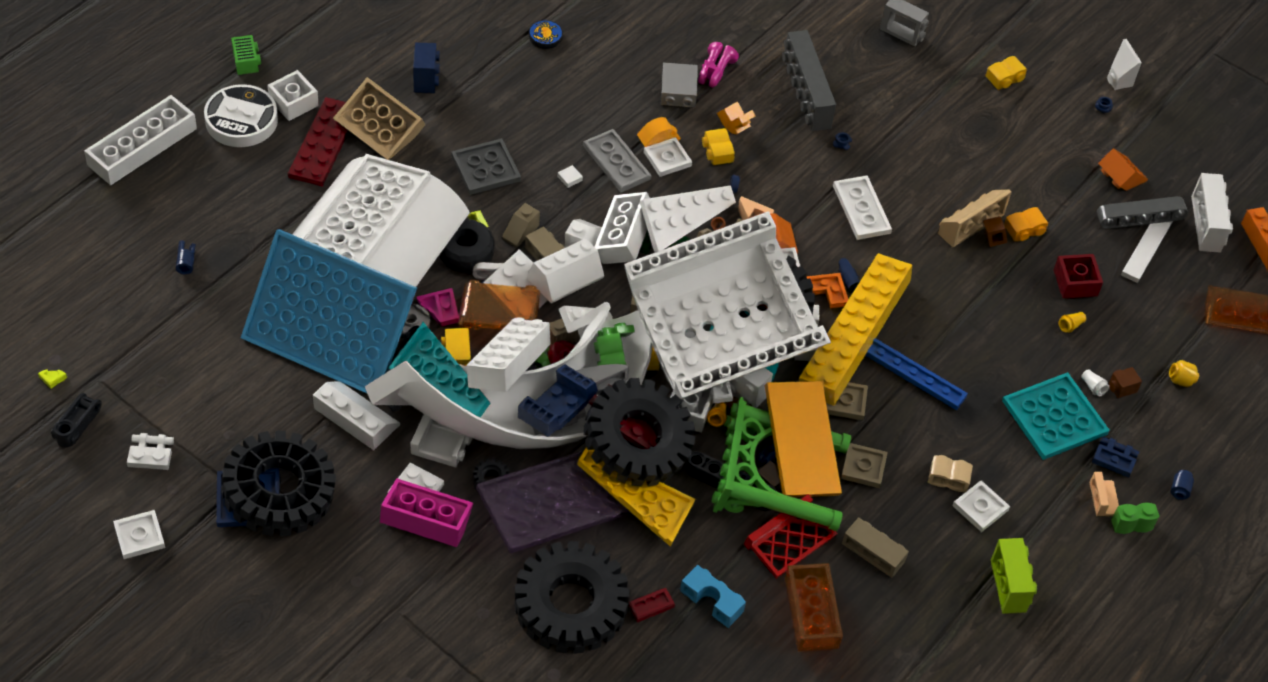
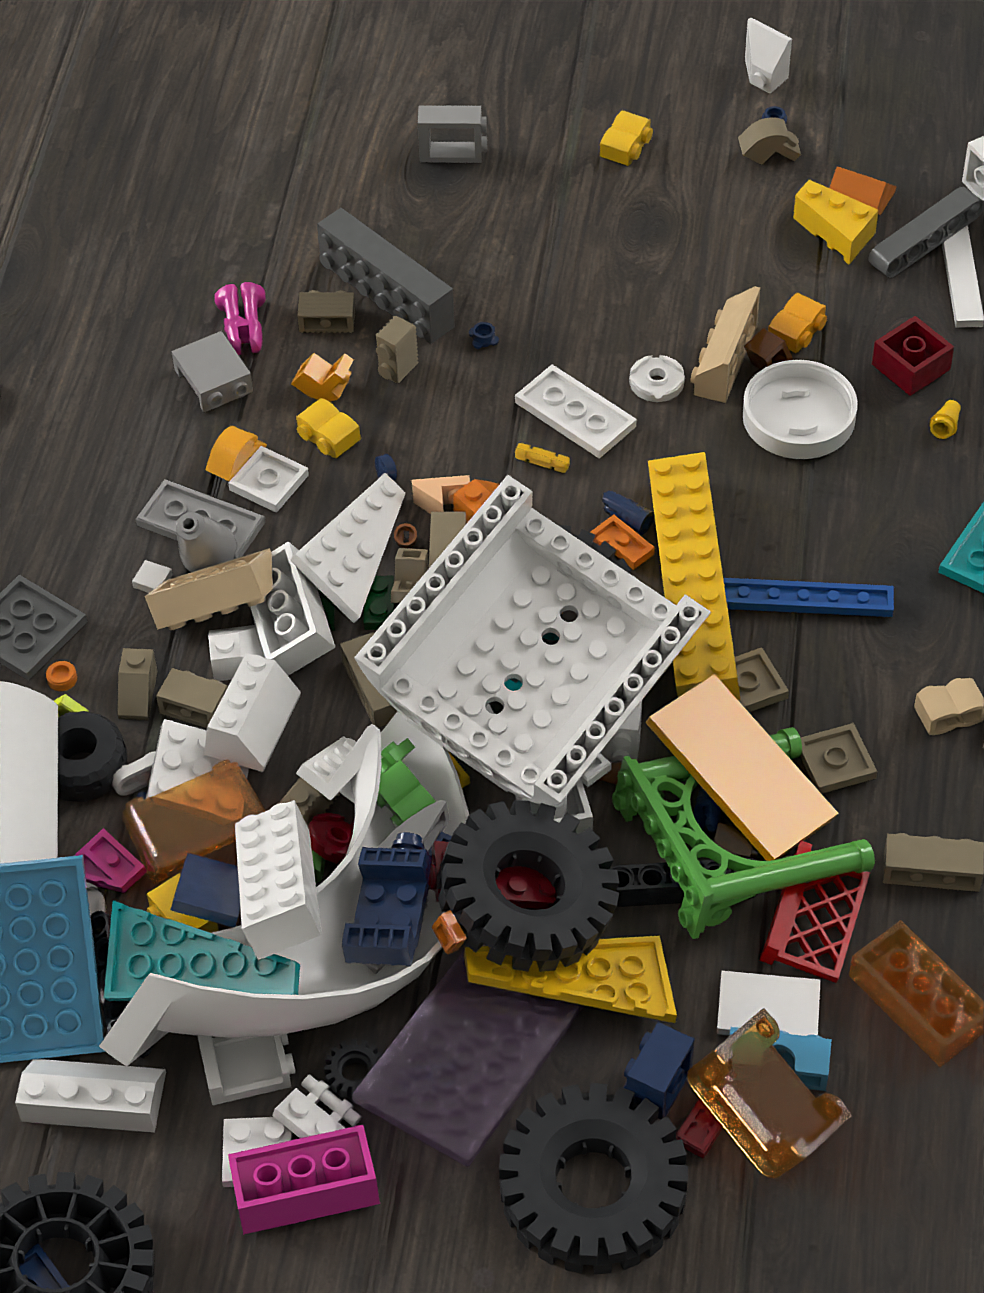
camera: 25 degrees left, 0 degrees up
light orange cone [707,402,726,427] -> none
none -> orange tile [46,661,77,691]
none -> tan slope [145,548,273,630]
none -> dark blue tile [170,853,240,927]
none -> light grey cone [176,512,237,572]
none -> white plate [272,1074,362,1138]
none -> dark tan brick [298,290,355,333]
none -> dark tan brick [376,316,419,383]
none -> dark blue plate [392,832,425,850]
none -> orange tile [432,910,467,955]
none -> yellow axle [515,443,570,473]
none -> dark blue brick [624,1022,695,1120]
none -> white tile [629,355,685,402]
none -> clear orange windscreen [687,1008,852,1178]
none -> white tile [717,971,820,1036]
none -> dark tan brick [738,117,801,165]
none -> white piece [743,360,857,459]
none -> yellow wedge [793,180,879,264]

